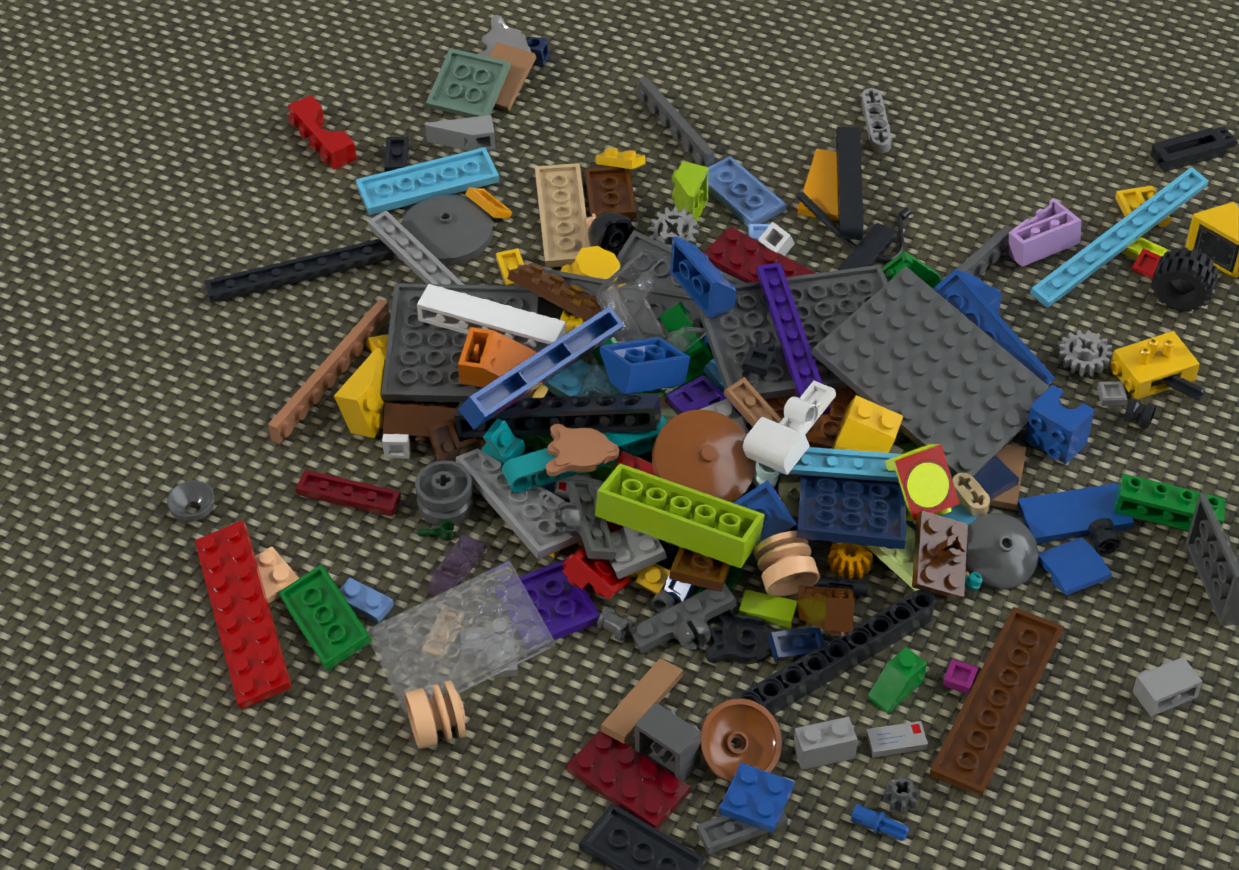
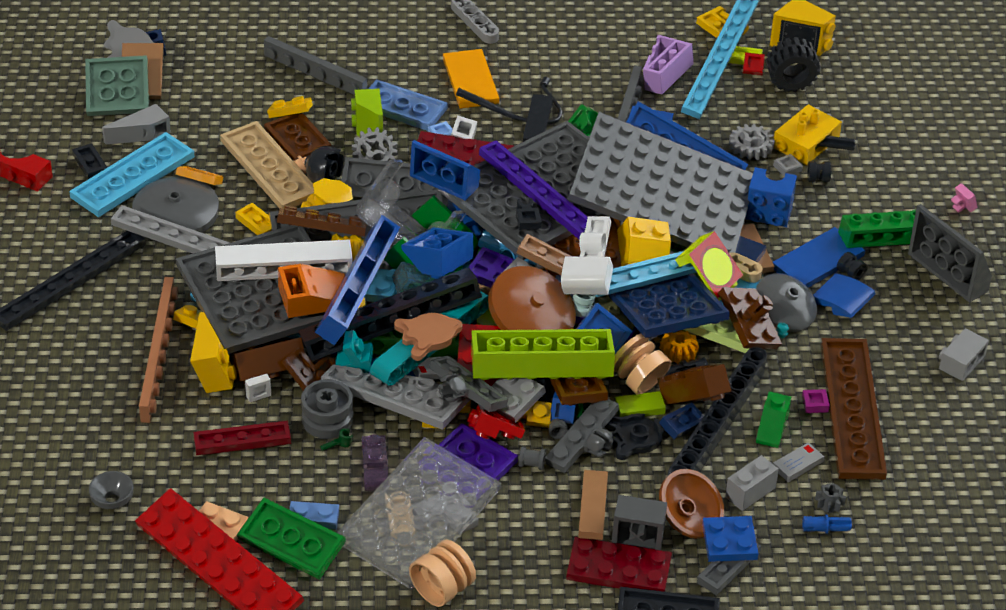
camera: 30 degrees left, 5 degrees down
black beam [836,126,864,240] -> none

